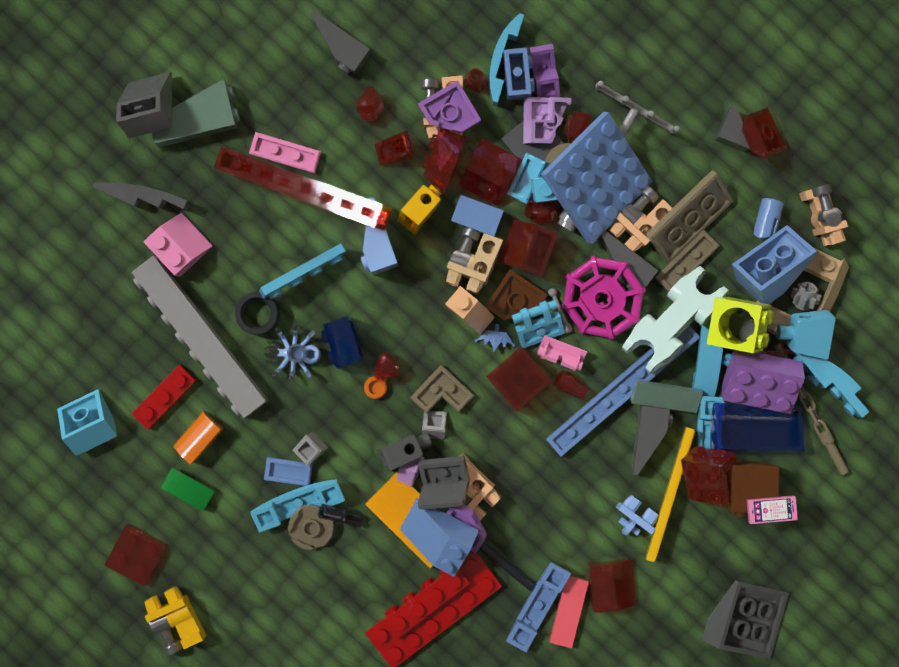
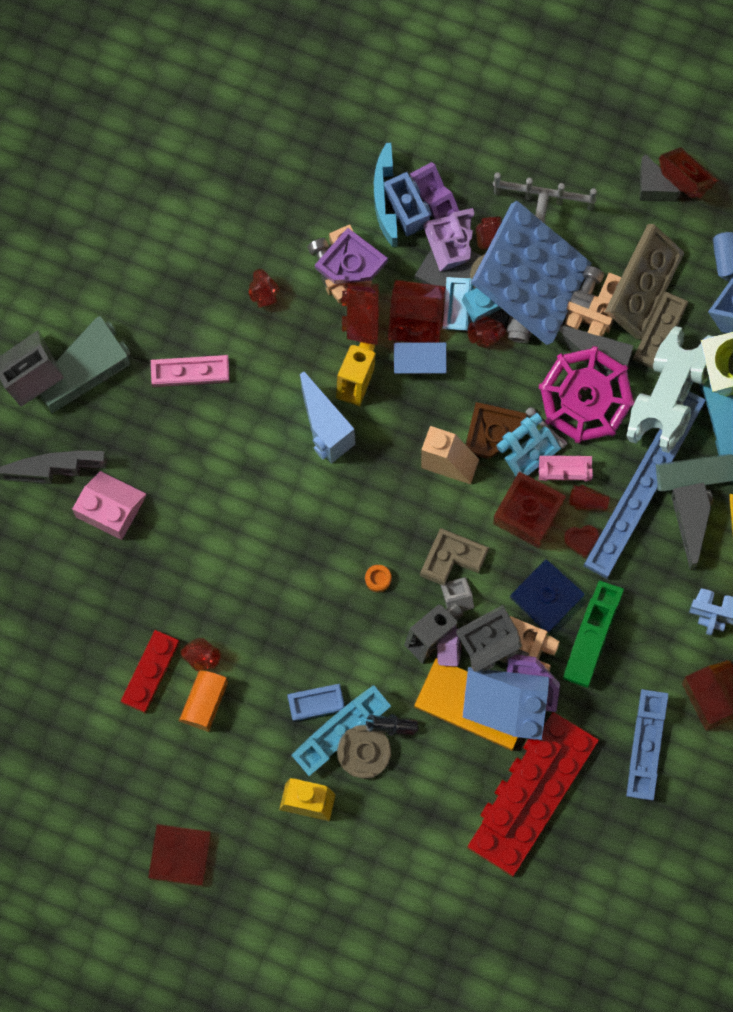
camera: 15 degrees left, 15 degrees down
medium azure slope [57,389,117,456] -> none
light grey brick [131,256,269,418] -> none
yellow hips [144,586,207,656] -> none
green slope [160,468,215,511] -> none
clear red brick [214,146,392,231] -> none
black tyre [235,291,280,335] -> none
medium azure plate [259,243,345,299] -> none
animal [264,325,321,381] -> none
light grey slope [292,432,328,466] -> none
dark grey slope [310,10,371,76] -> none
clear blue slope [321,316,364,369] -> none
clear red cone [374,351,401,381] -> none
clear red slope [375,131,414,166] -> none
tan hips [446,227,504,295] -> none
clear red cone [464,68,487,92] -> none
medium blue piece [475,324,516,352] -> none
black bar [479,542,536,592] -> none
clear red slope [498,219,558,278] -> none
coral tile [549,576,589,648] -> none
none -> clear red rock [181,638,221,671]
none -> yellow torso [279,778,336,821]
none -> clear blue plate [510,559,585,633]
none -> green slope [563,581,624,688]
none -> clear red tile [564,525,599,559]

